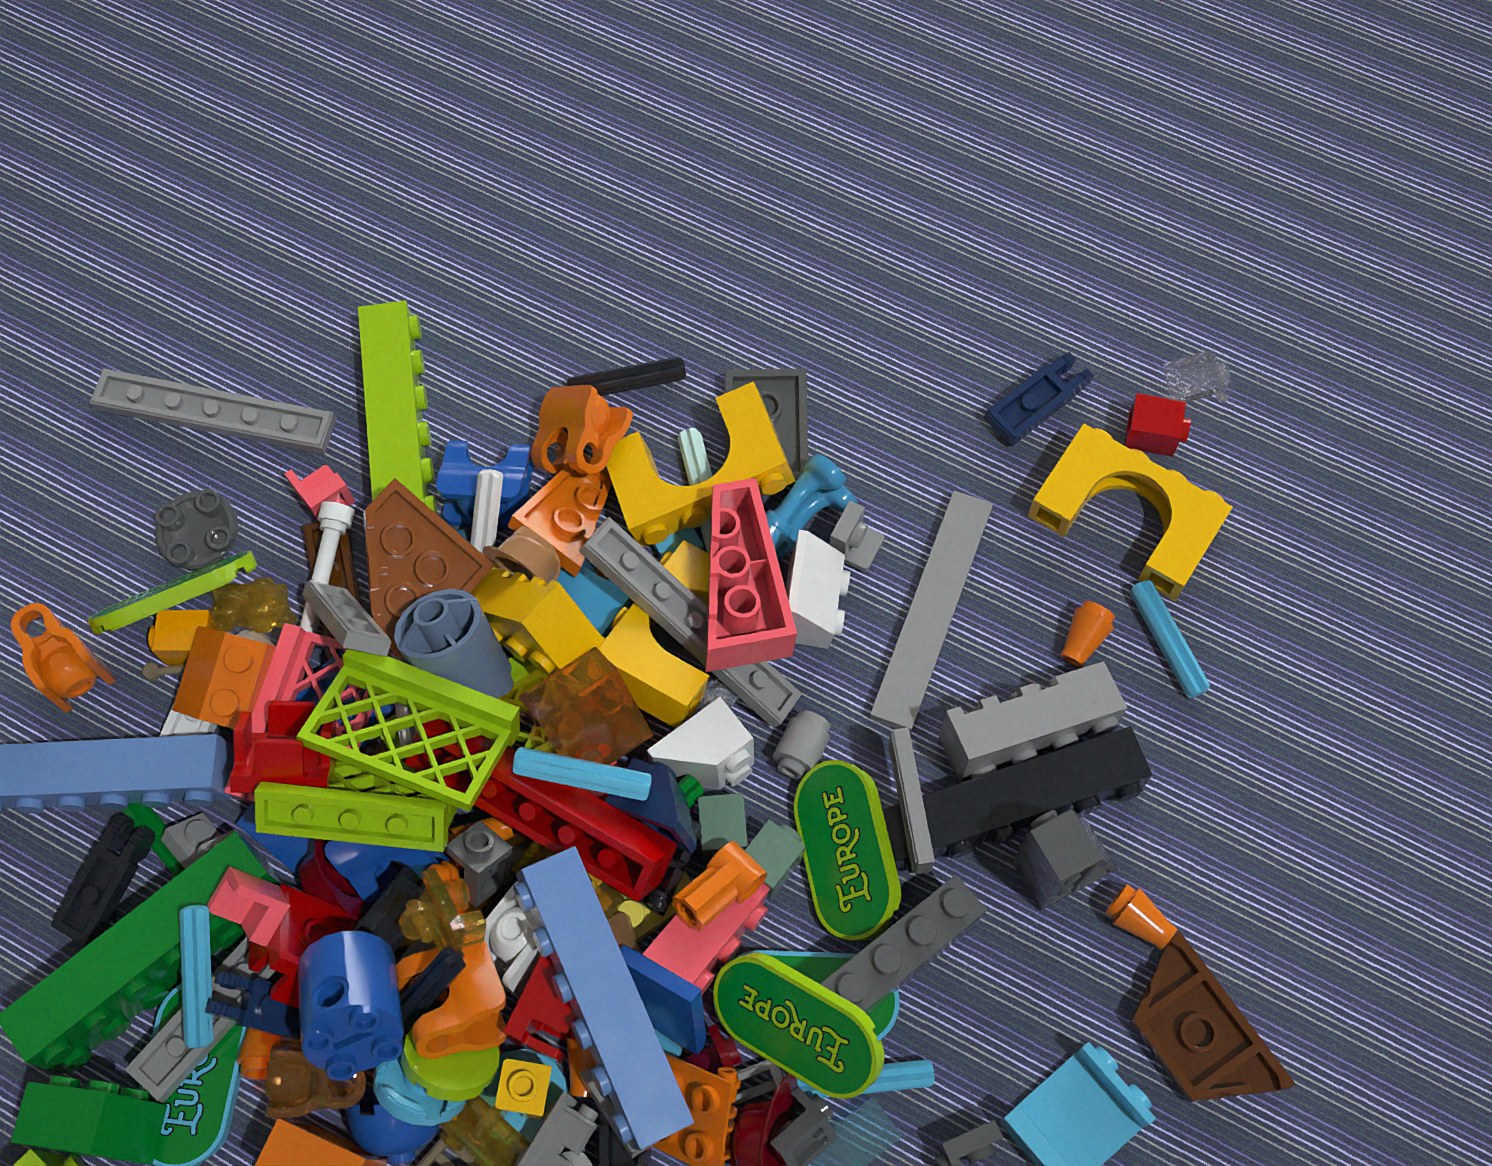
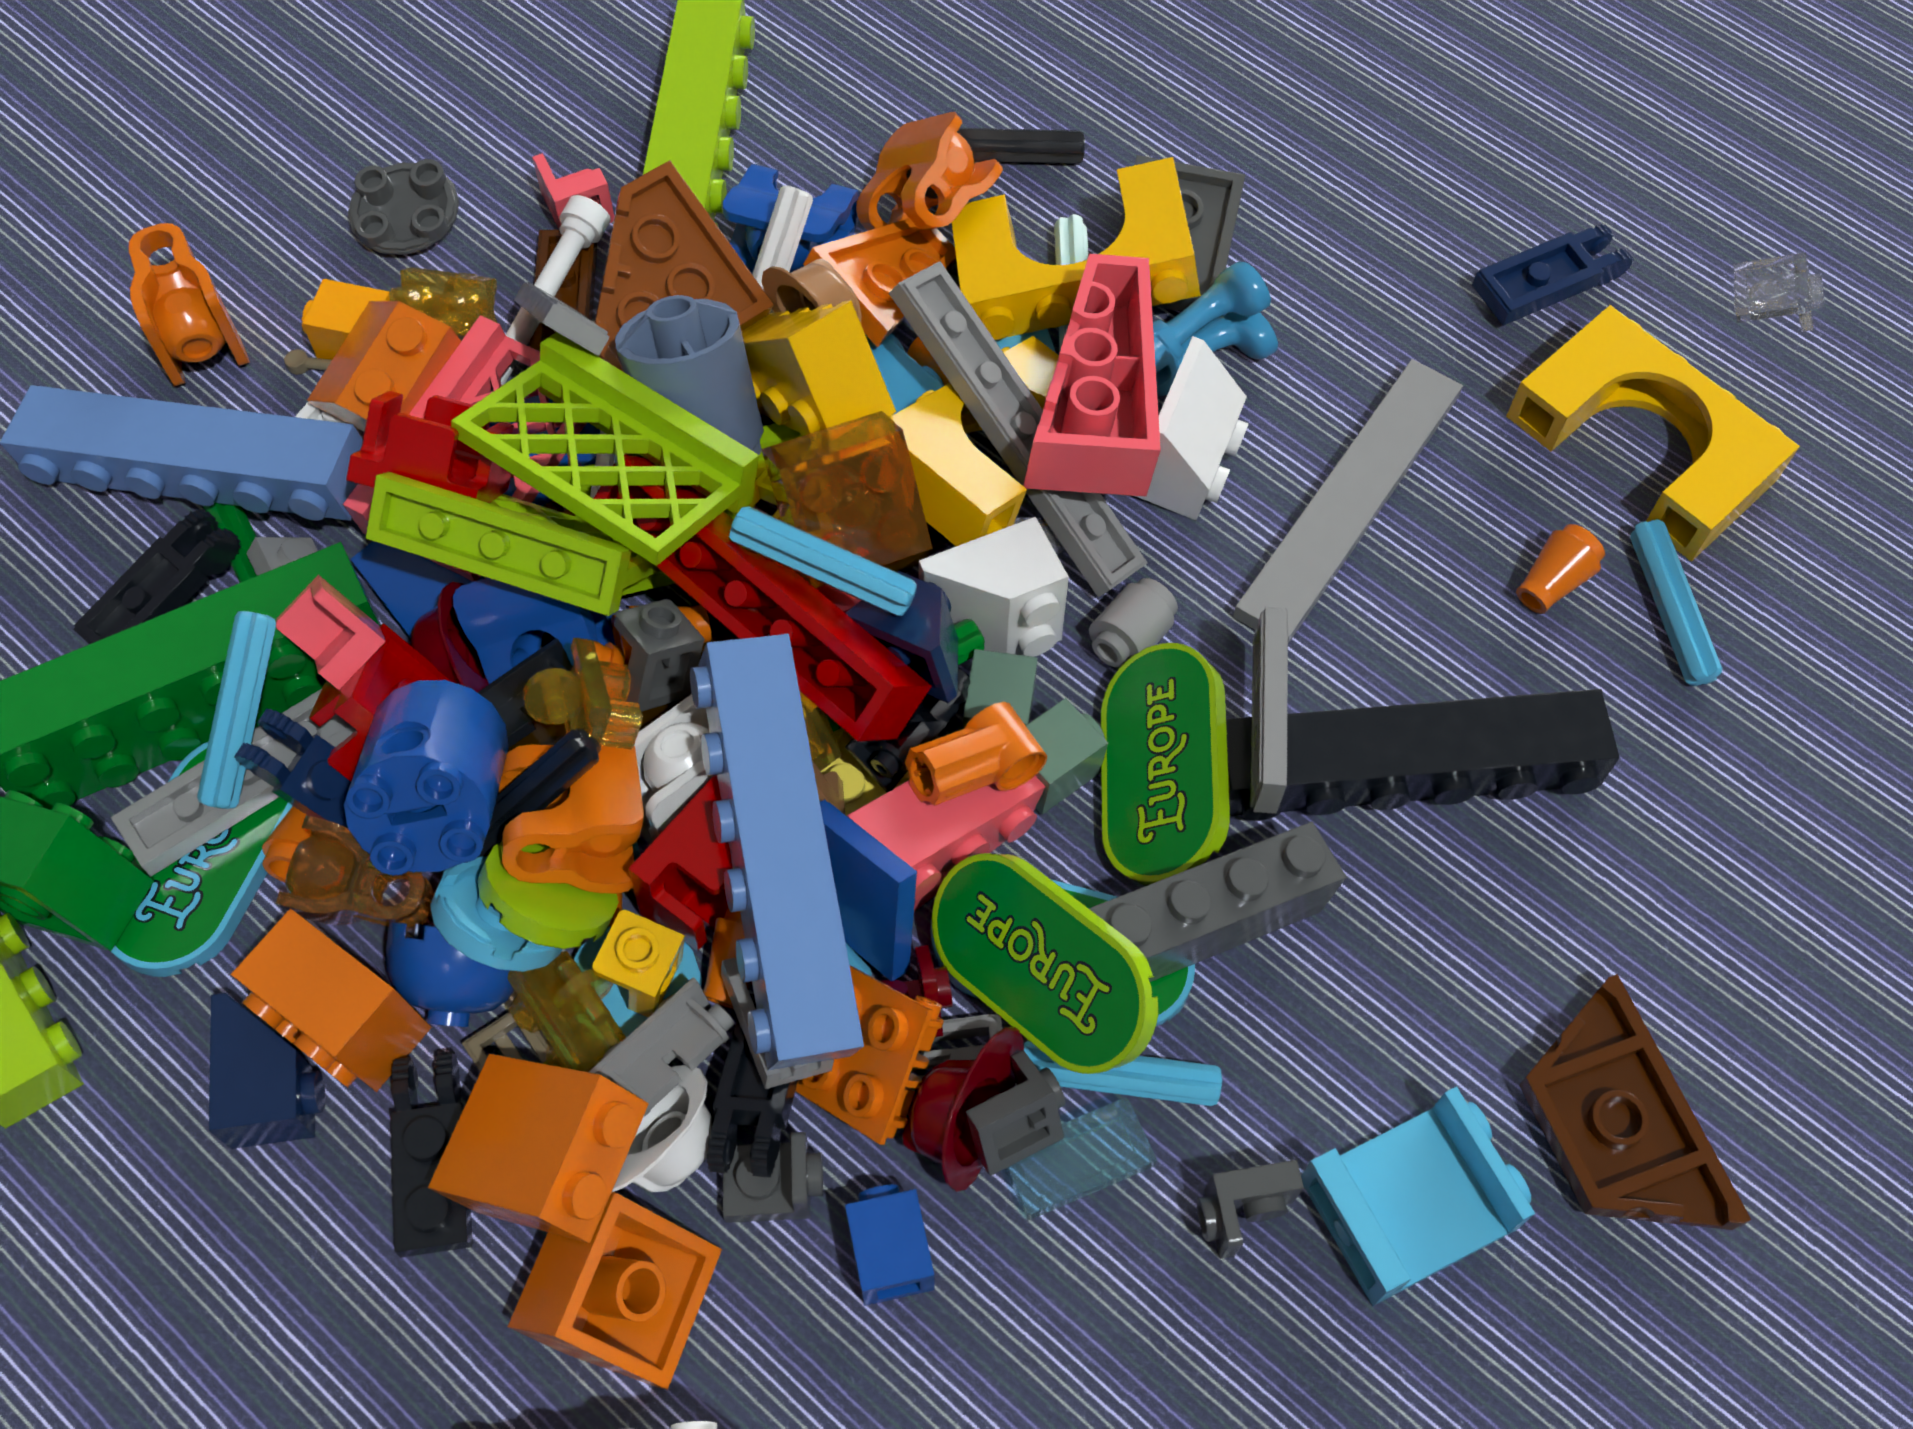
camera: 10 degrees right, 5 degrees down
lime tile [87,550,258,635] -> none
light grey tile [90,368,337,454] -> none
light grey bracket [830,500,884,572] -> none
light grey wedge [938,661,1127,783] -> none
dark grey wedge [1012,809,1117,911] -> none
orange cone [1105,884,1177,950] -> none
red brick [1124,393,1191,457] -> none

